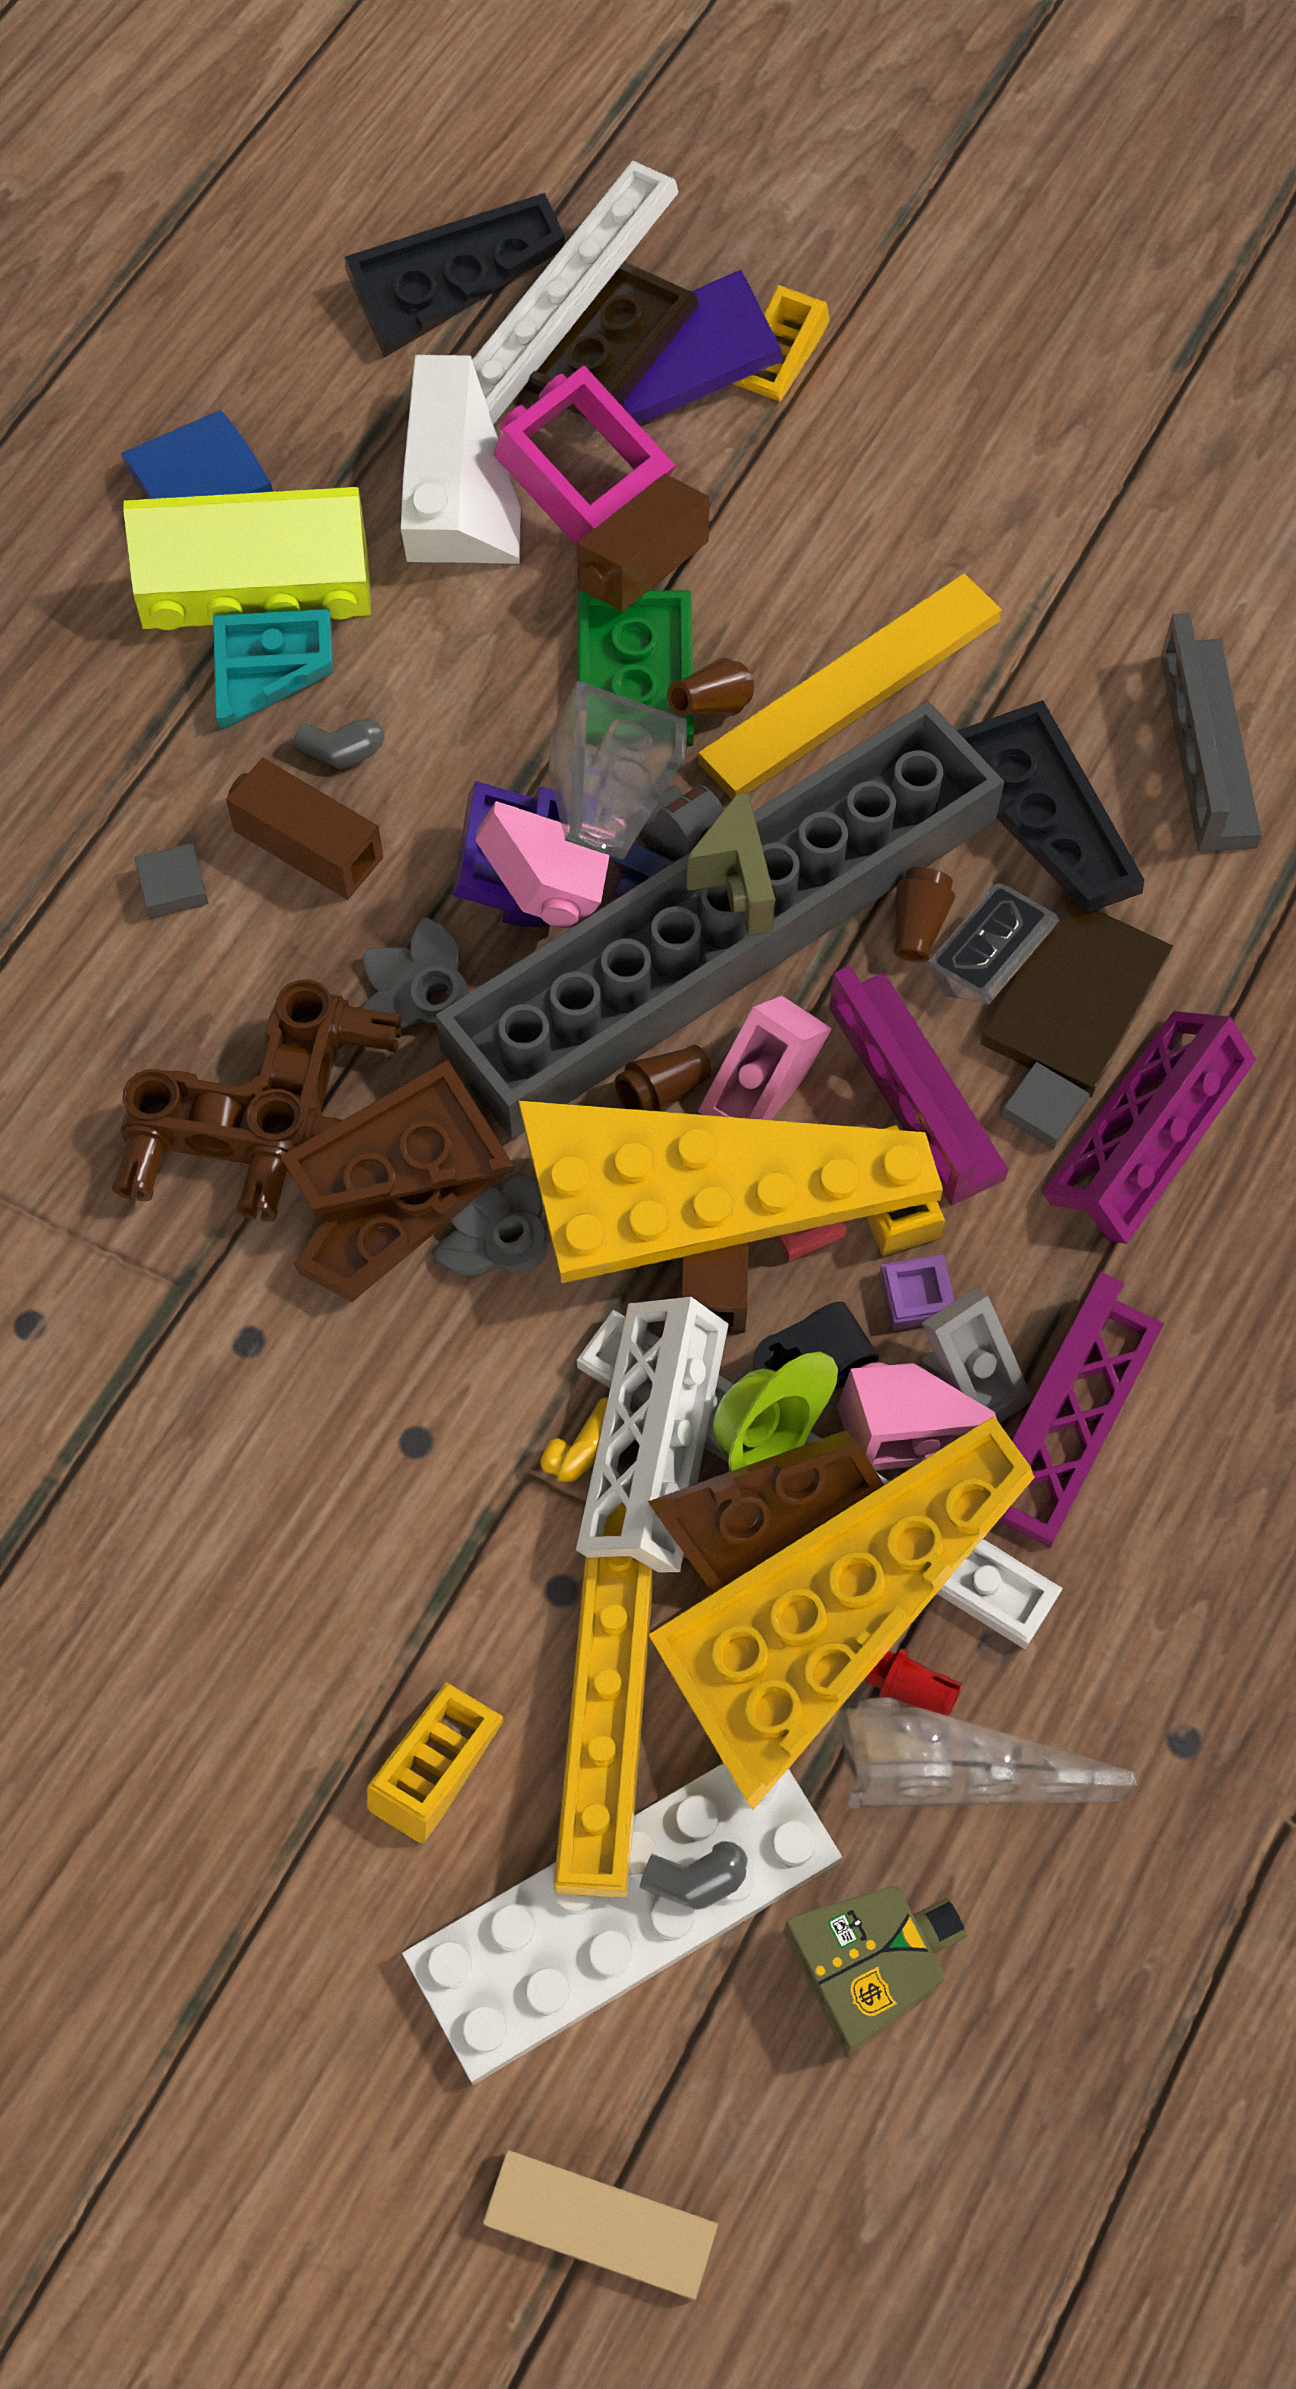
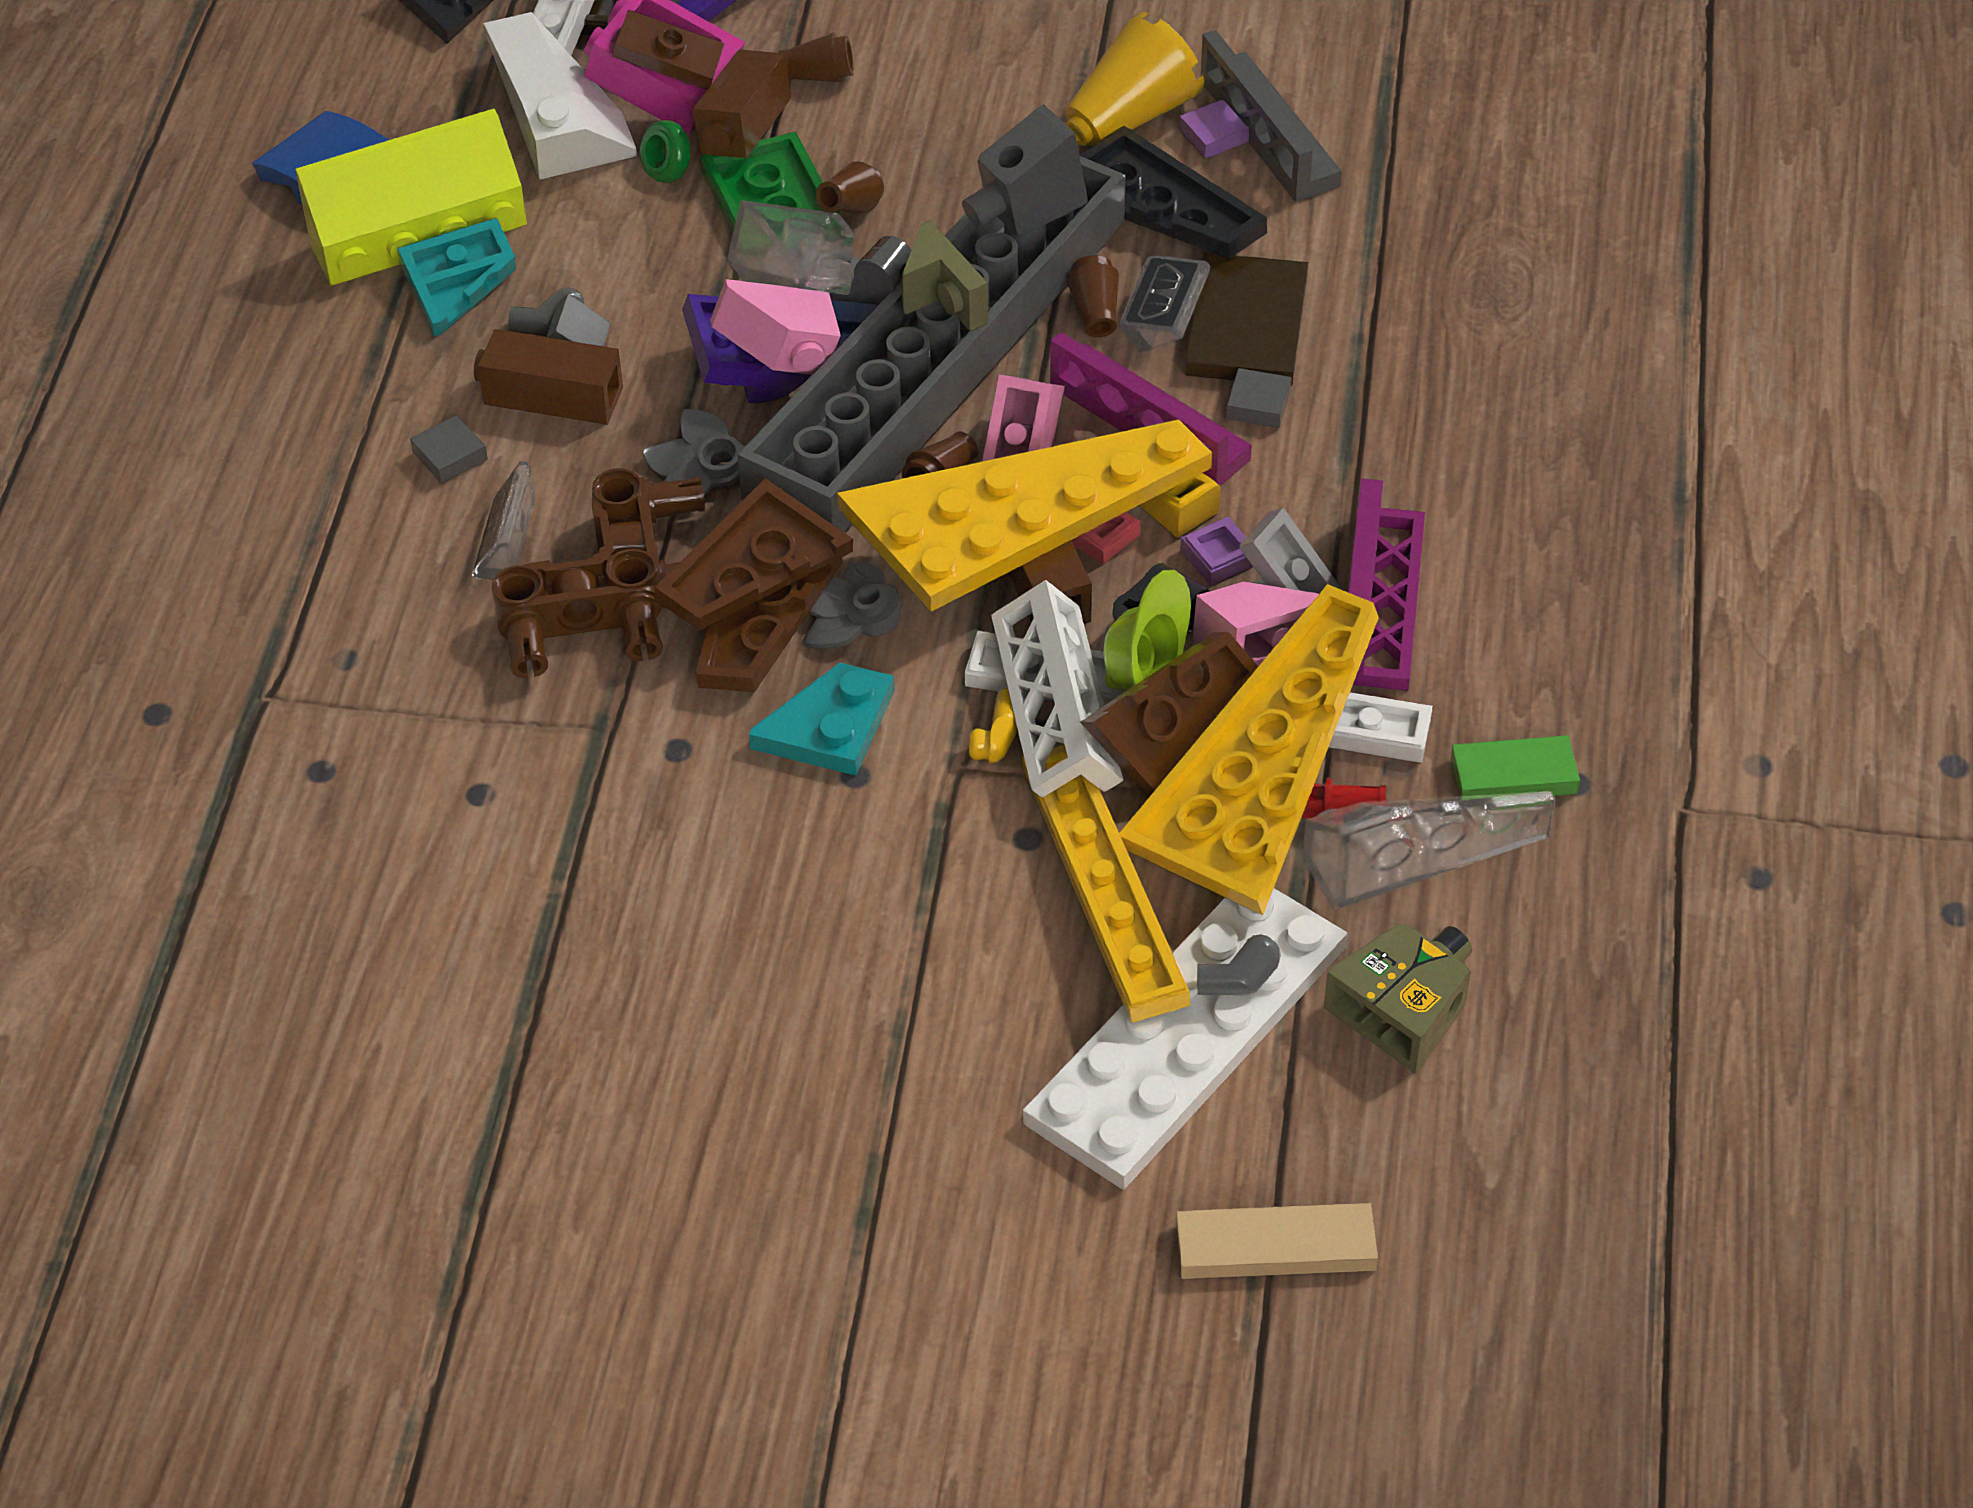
camera: 20 degrees left, 15 degrees down
yellow slope [367,1682,503,1844] -> none
yellow tile [698,573,1002,800] -> none
magenta fence [1042,1011,1257,1244] -> none
none -> clear slope [472,461,536,580]
none -> tile [547,294,611,346]
none -> reddish brown plate [612,10,725,90]
none -> green piece [640,120,691,183]
none -> teal wing [749,663,895,776]
none -> reddish brown cone [778,32,854,82]
none -> dark grey torso [962,104,1088,235]
none -> yellow cone [1065,12,1204,147]
none -> medium lavender tile [1179,99,1249,158]
none -> bright green tile [1451,735,1580,803]

